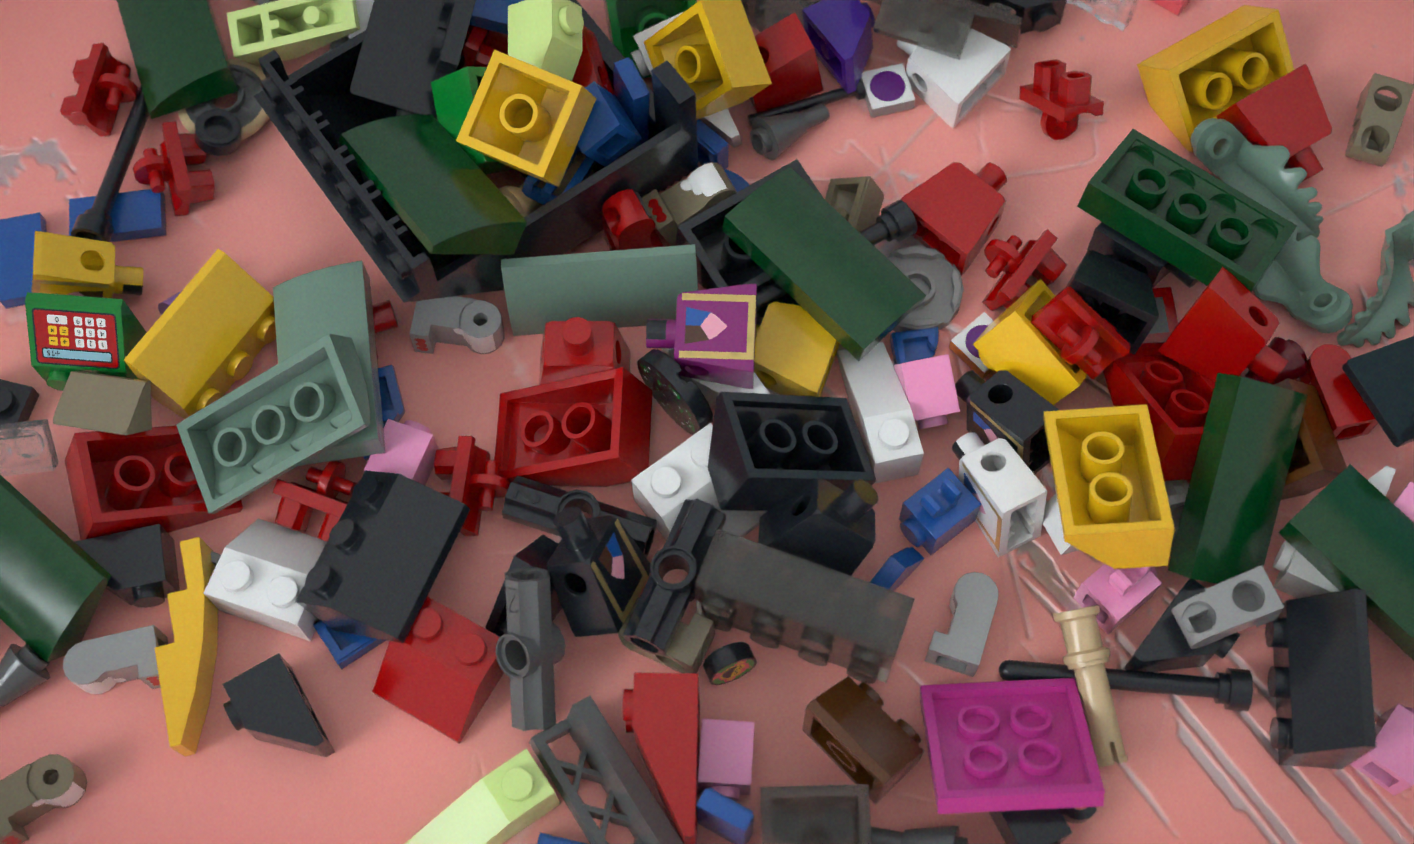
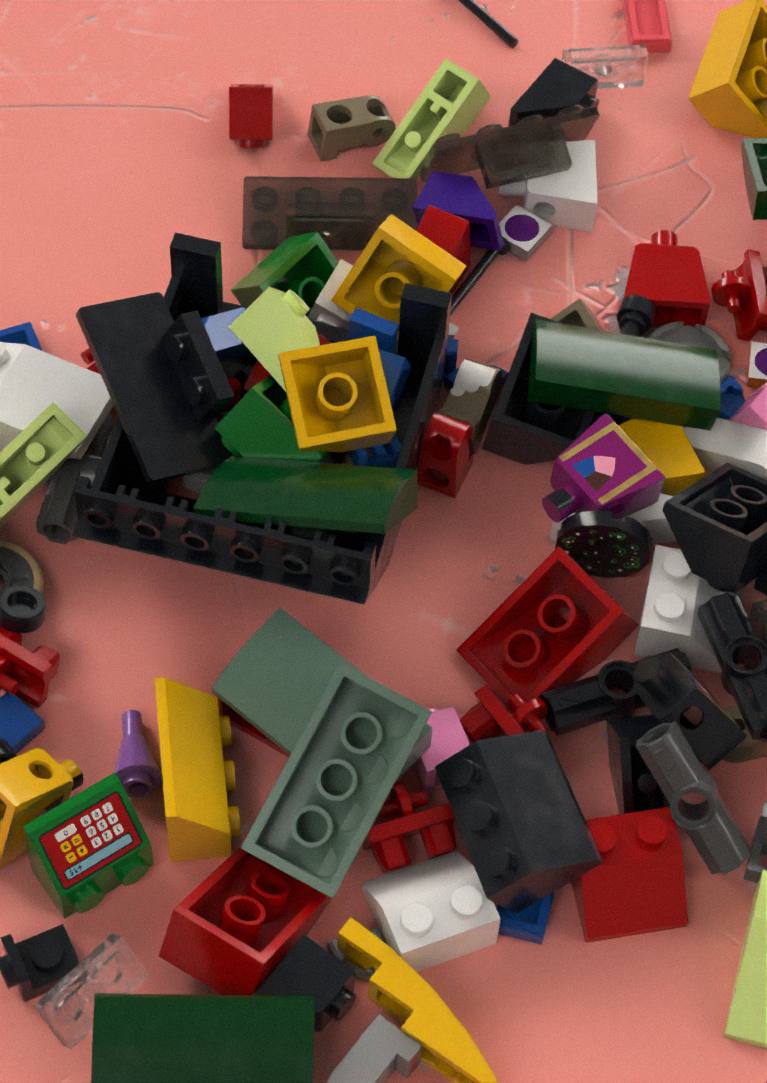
camera: 45 degrees left, 10 degrees down
dark tan slope [53,371,152,435] -> none
black slope [223,653,335,757] -> none
light grey leg [409,296,504,354] -> none
sand green slope [501,244,698,336] -> none
red torso [539,317,630,385] -> none
dark grey cone [750,103,829,160] -> none
red hips [1019,59,1104,140] -> none

